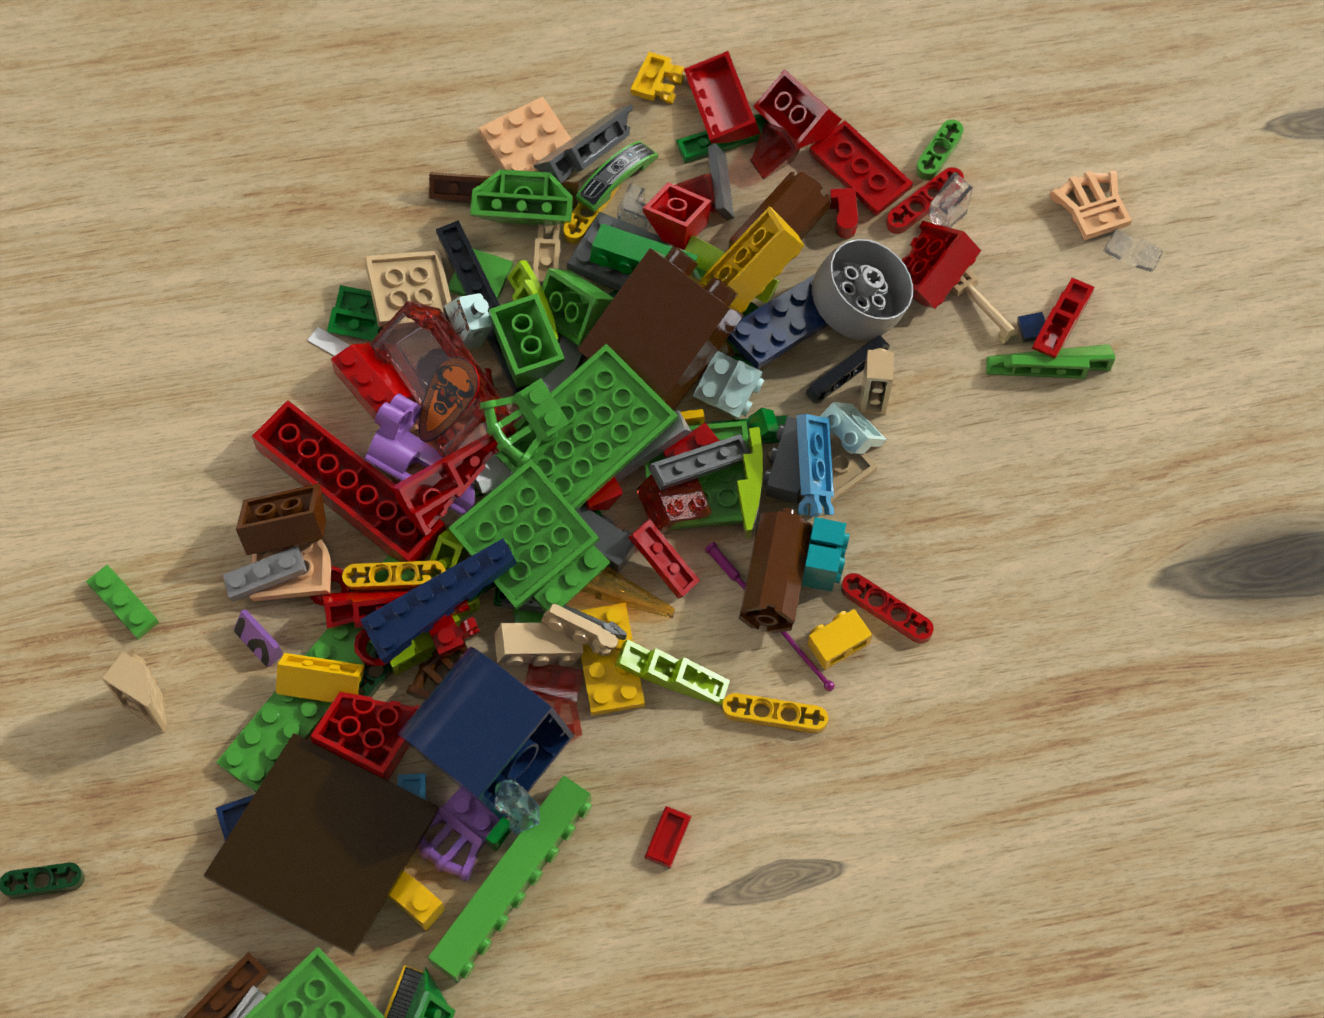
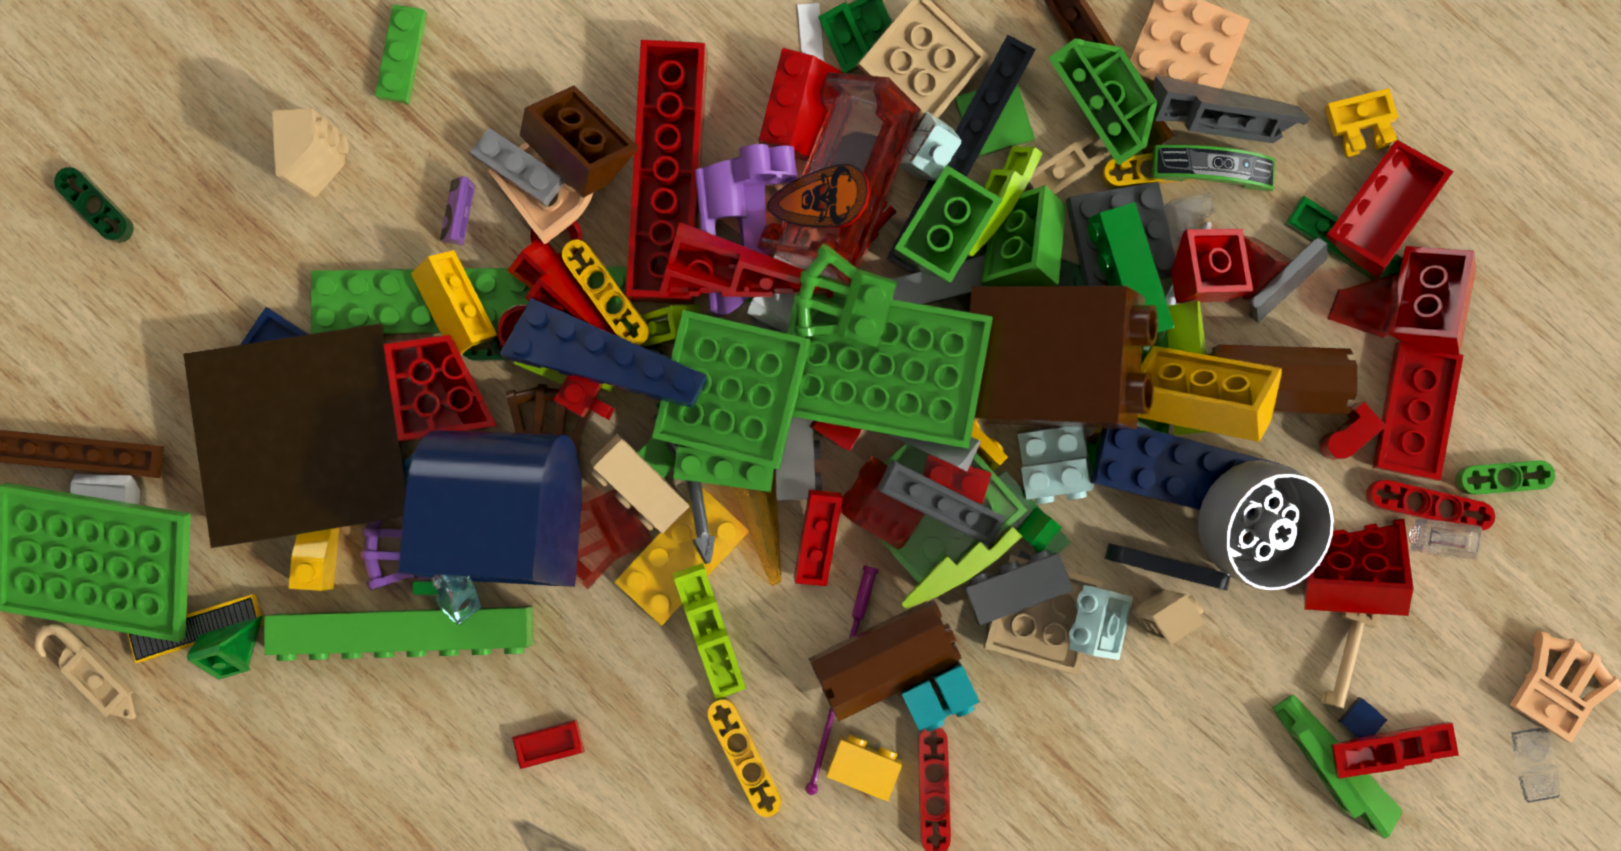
camera: 55 degrees right, 20 degrees up
tan hinge [541,603,618,656] -> none
dark azure tile [796,414,834,517] -> none

